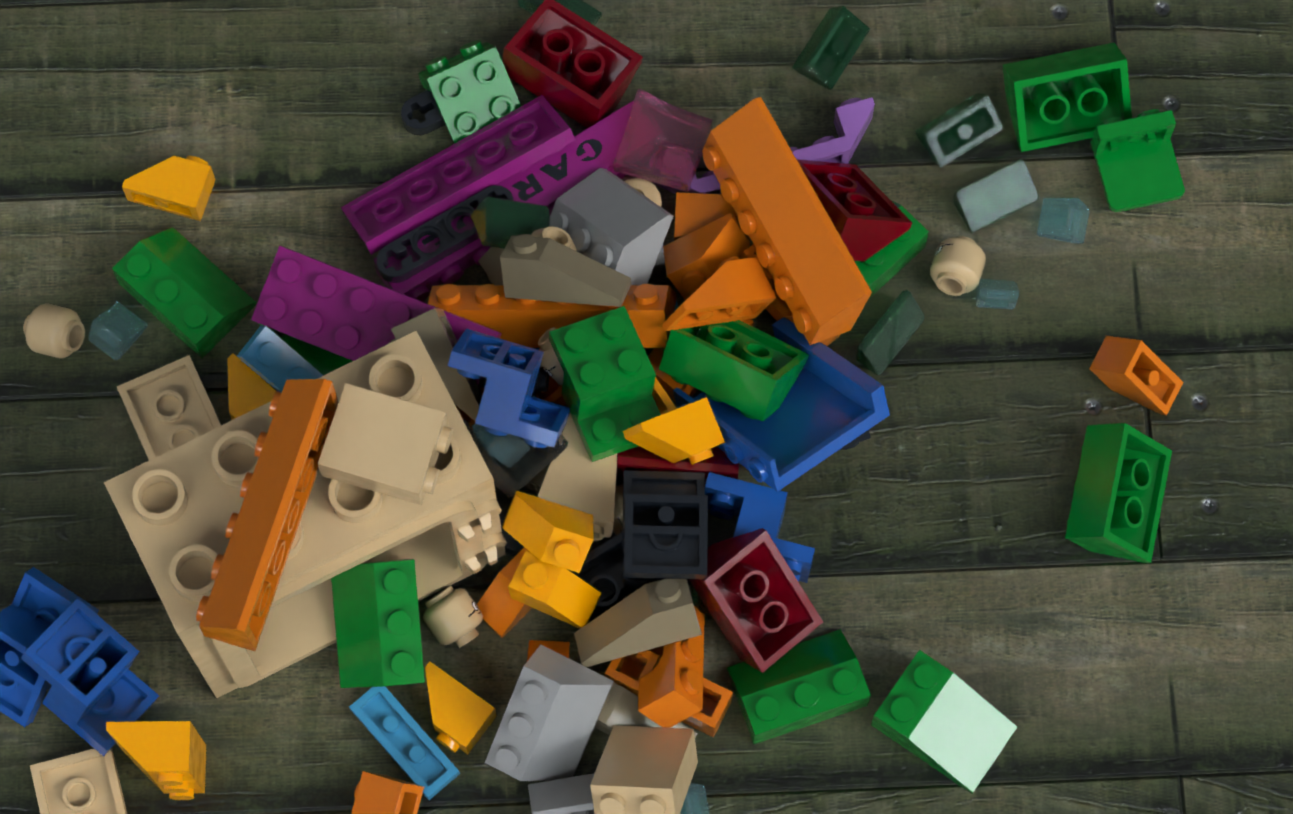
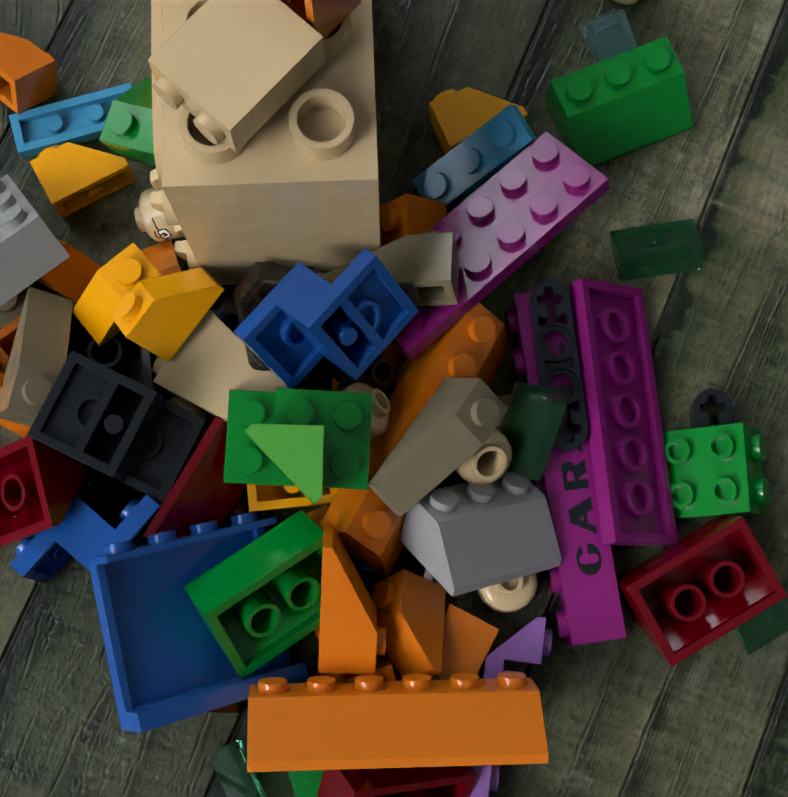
camera: 115 degrees right, 5 degrees up
tan plate [117,355,221,460] -> none
light orange slope [122,156,216,221] -> none
clear pink plate [613,89,713,192] -> none
light orange slope [622,397,725,465] -> none
none -> bright green slope [245,424,324,504]
none -> clear green slope [610,219,704,281]

